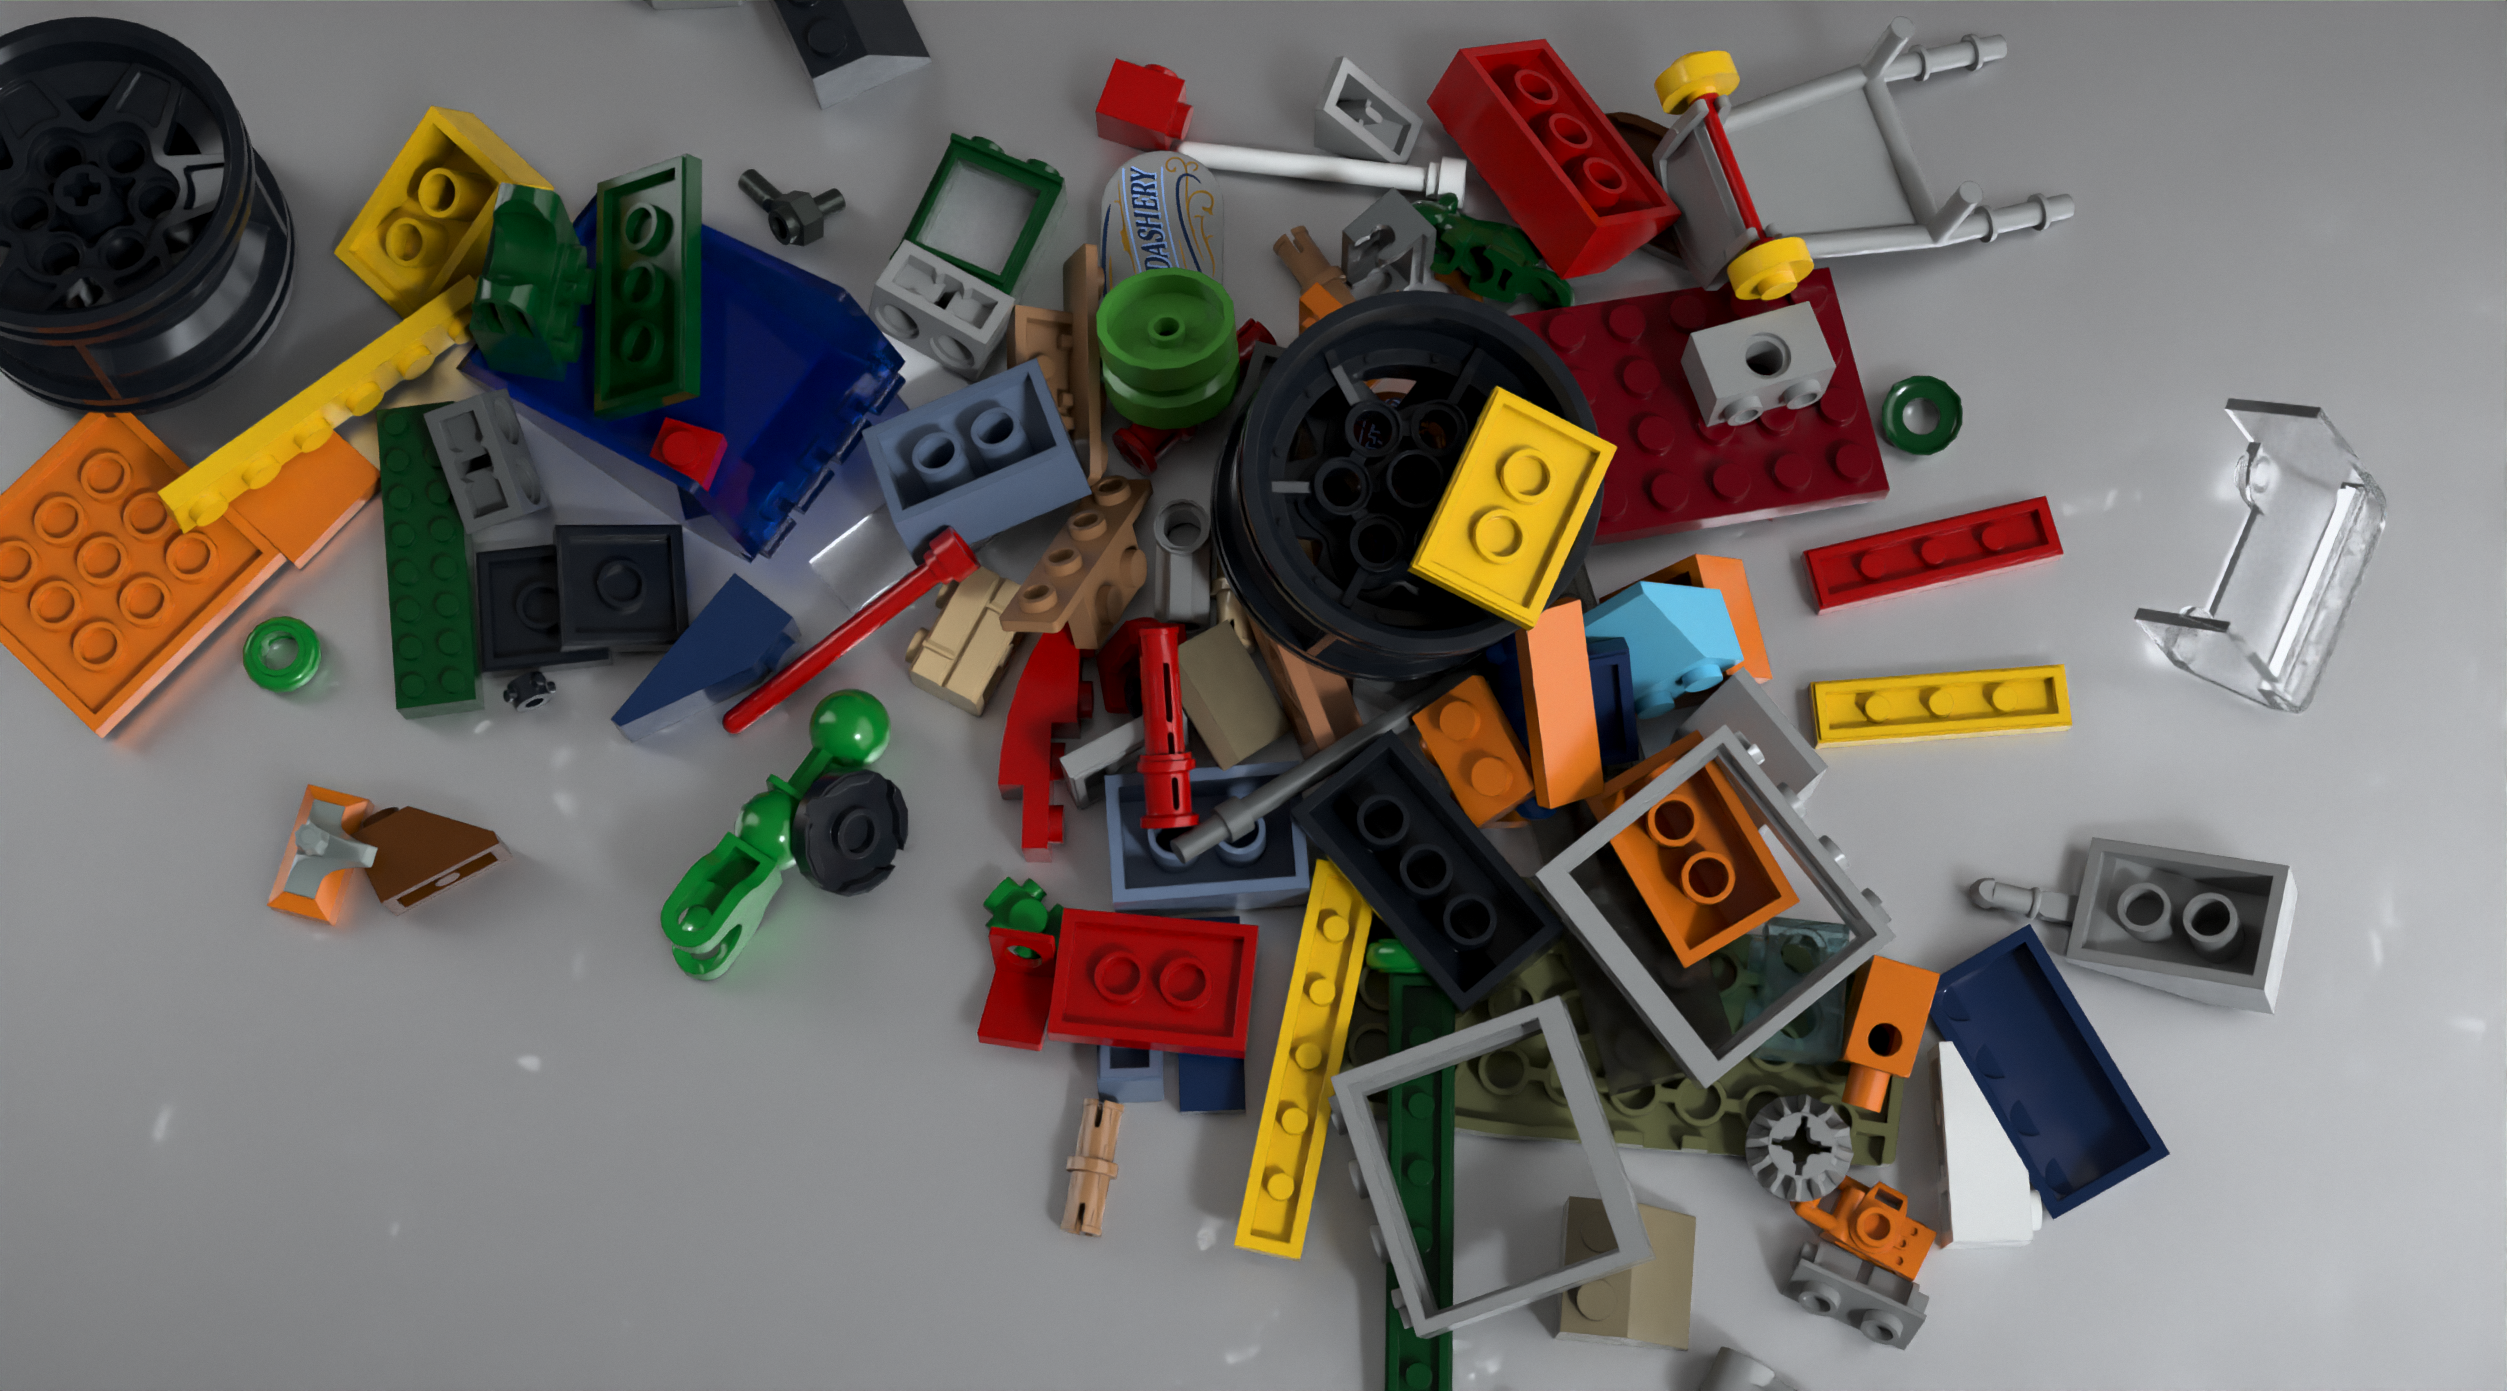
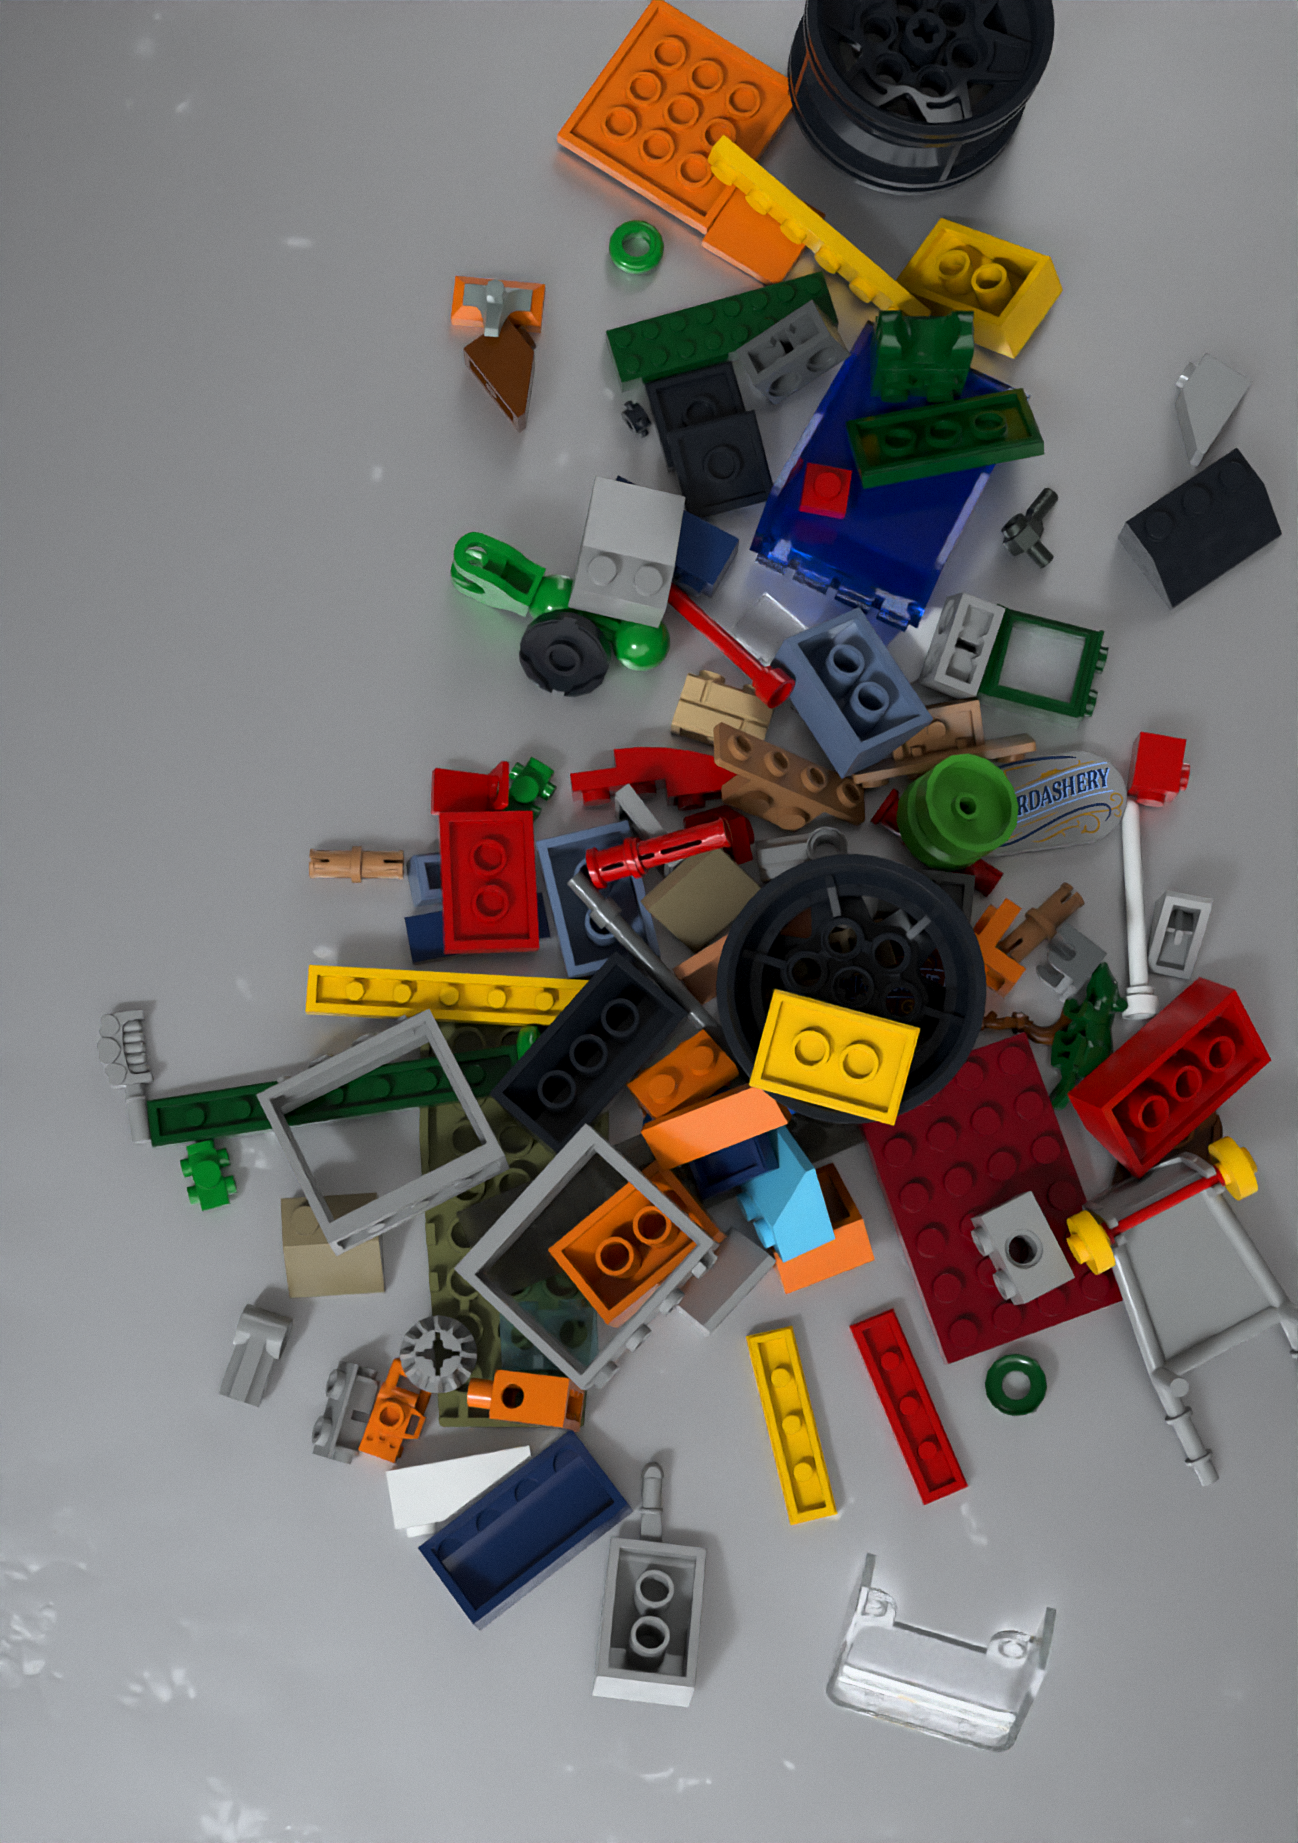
camera: 75 degrees right, 5 degrees up
none -> light grey slope [568,476,685,628]

